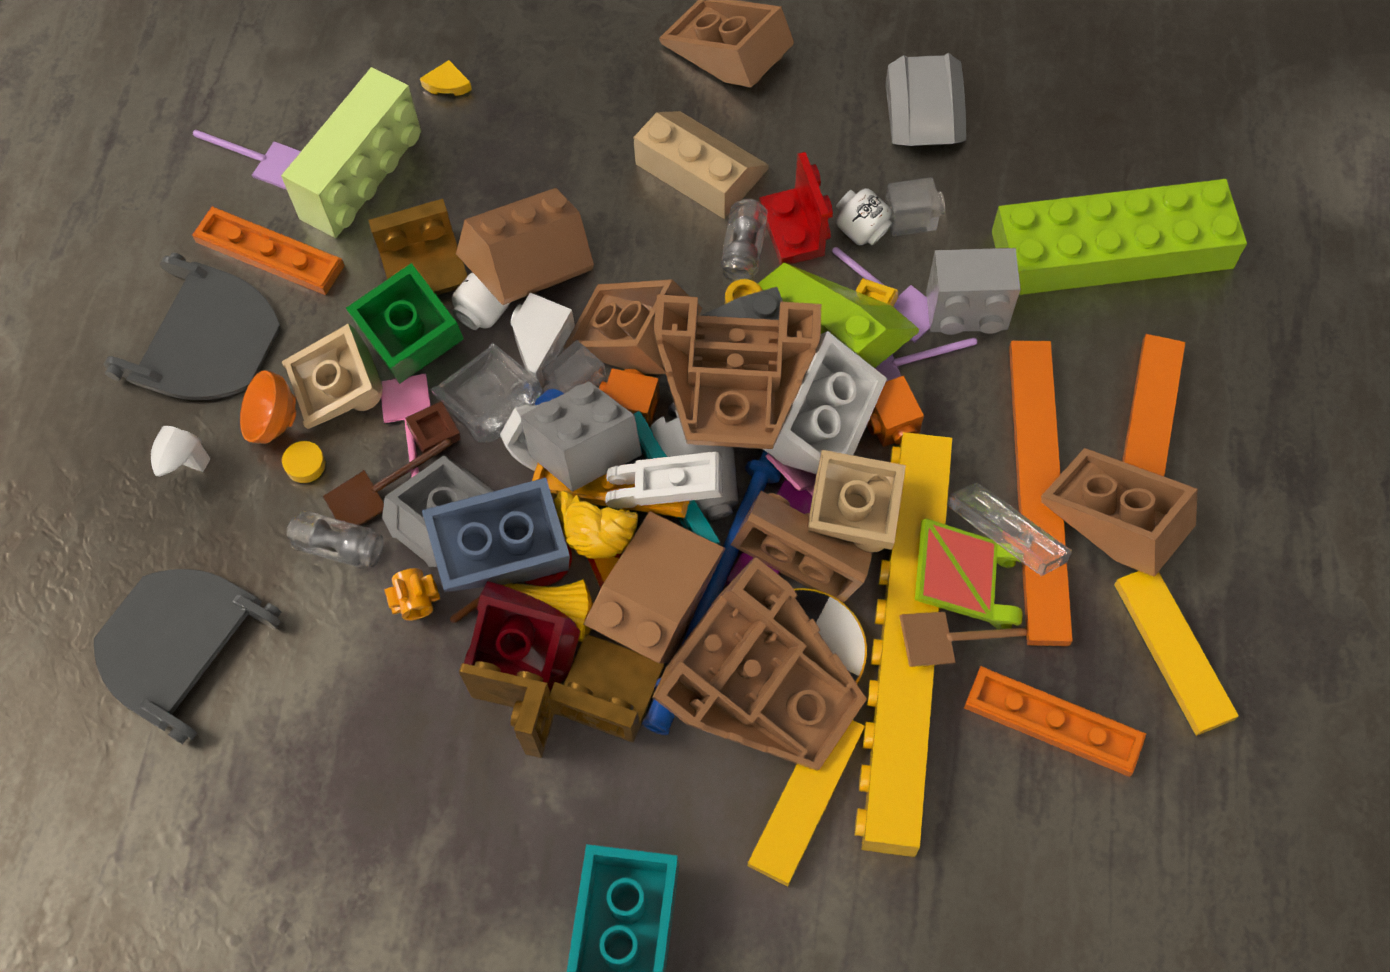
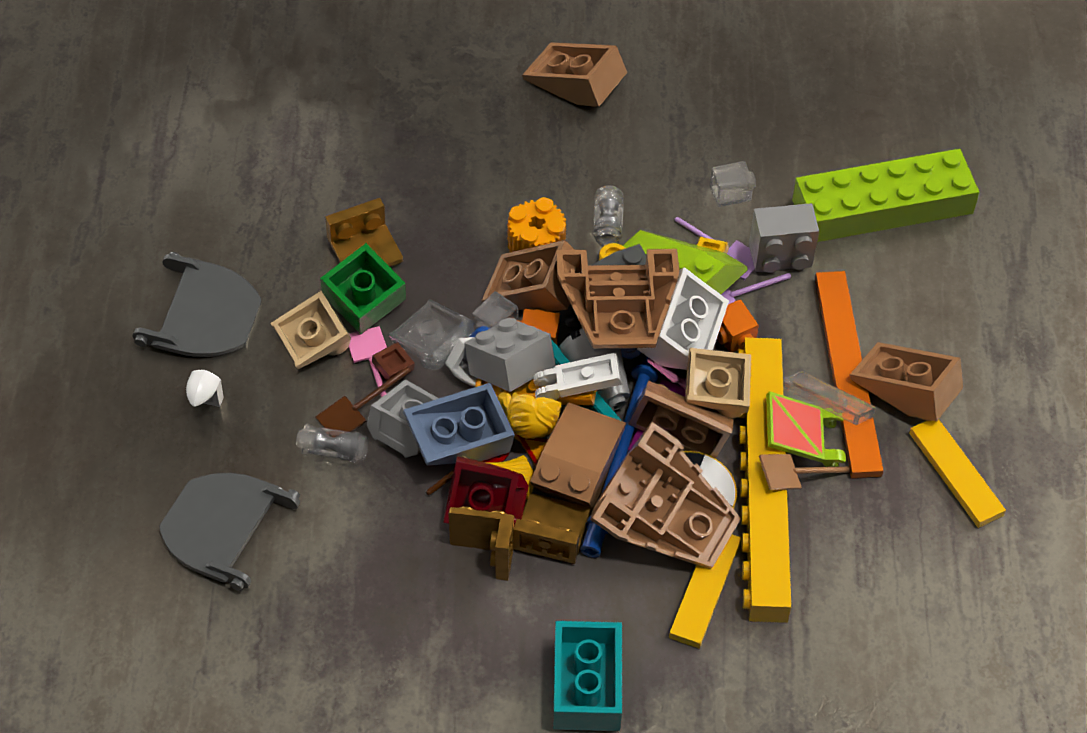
camera: 10 degrees left, 10 degrees down
orange tile [192,206,345,295] -> none
lavender piece [193,130,301,190] -> none
orange piece [240,370,297,444] -> none
yellowish green brick [281,67,421,238] -> none
yellow tile [282,441,326,483] -> none
light orange gear [384,568,440,620] -> none
yellow tile [420,60,472,96] -> none
white head [452,272,510,330] -> none
medium nougat slope [456,188,594,305] -> none
white slope [510,293,575,392] -> none
tan slope [633,111,769,219] -> none
red bracket [759,152,833,265] -> none
white head [836,188,893,246] -> none
light grey slope [885,53,966,146] -> none
orange tile [964,666,1146,777] -> none
orange tile [1122,334,1185,476] -> none
none -> light orange brick [507,197,566,253]

